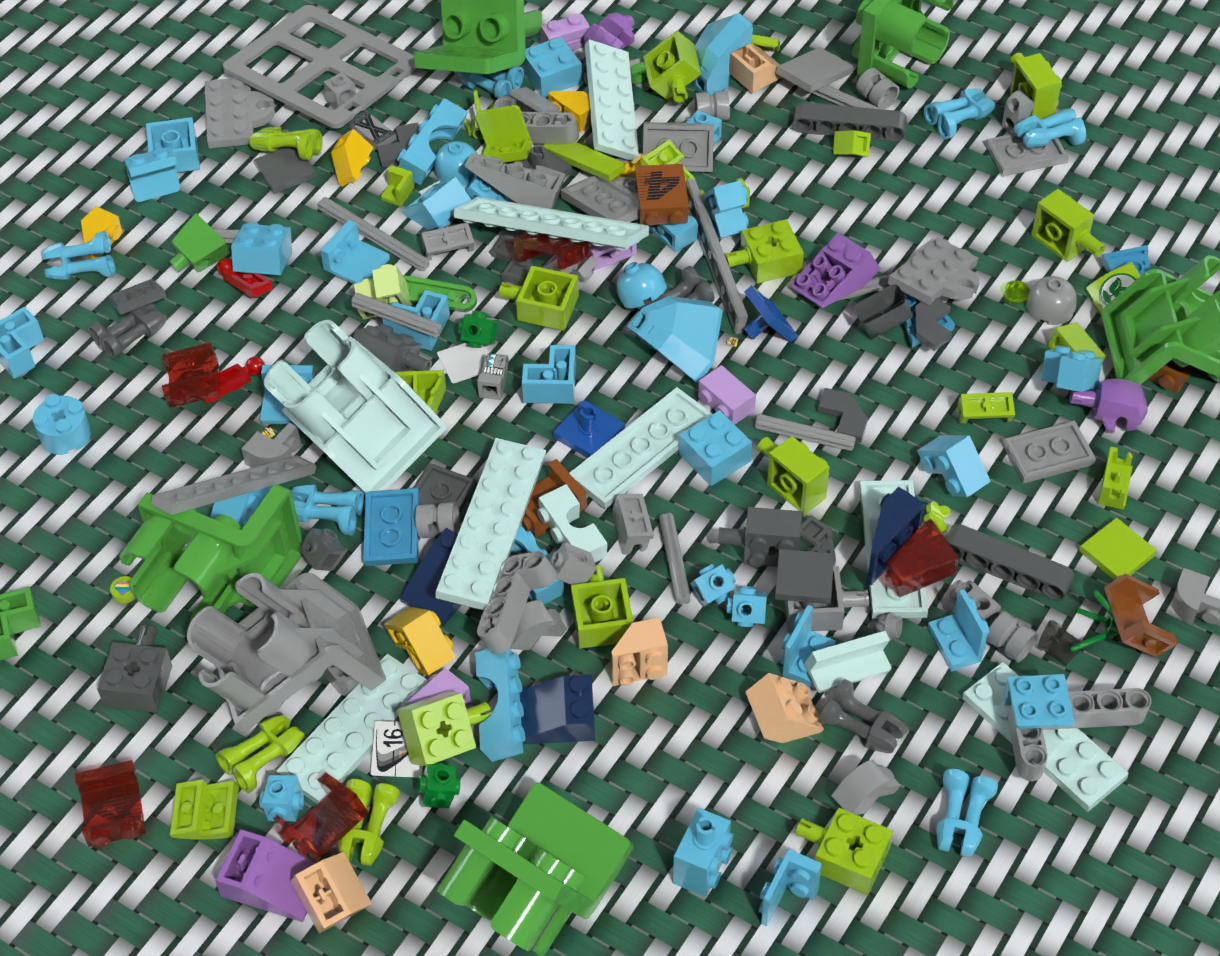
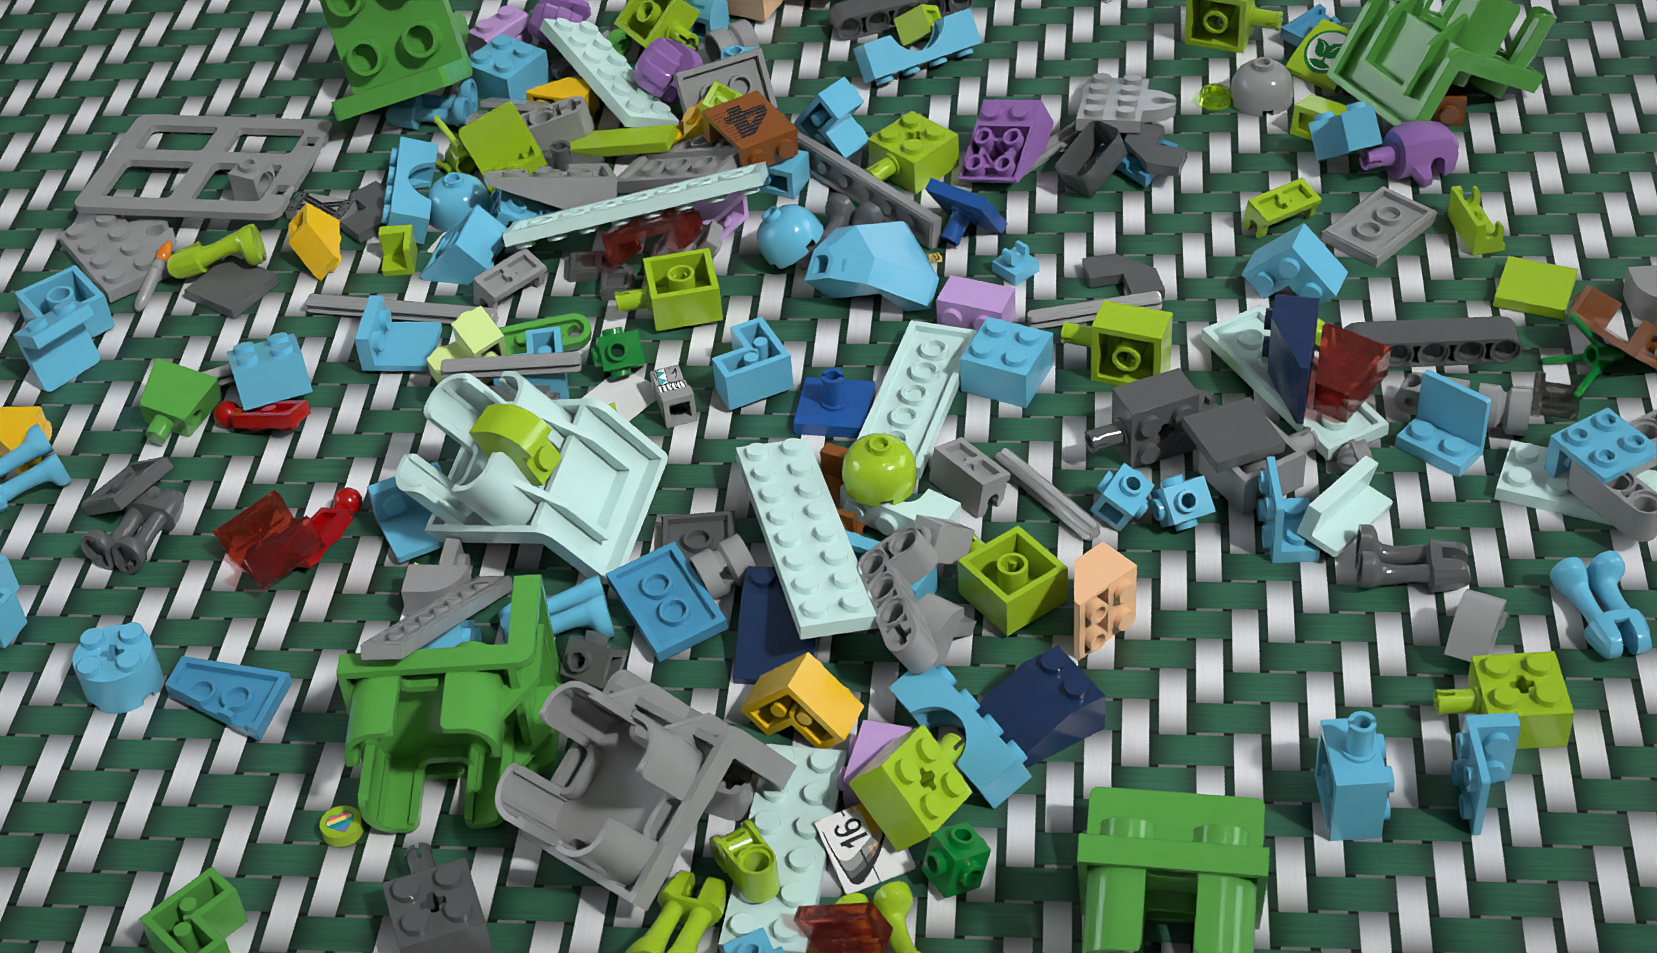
camera: 25 degrees left, 10 degrees down
light nougat slope [746,673,824,743] -> none
none -> light grey piece [134,241,172,312]
none -> dark azure wing [165,656,292,741]
none -> lime brick [468,404,562,486]
none -> medium lavender piece [633,37,703,104]
none -> lime piece [709,819,780,903]
none -> lime cylinder [842,433,916,507]
none -> medium azure arch [853,8,982,86]
none -> medium azure tile [992,240,1039,286]

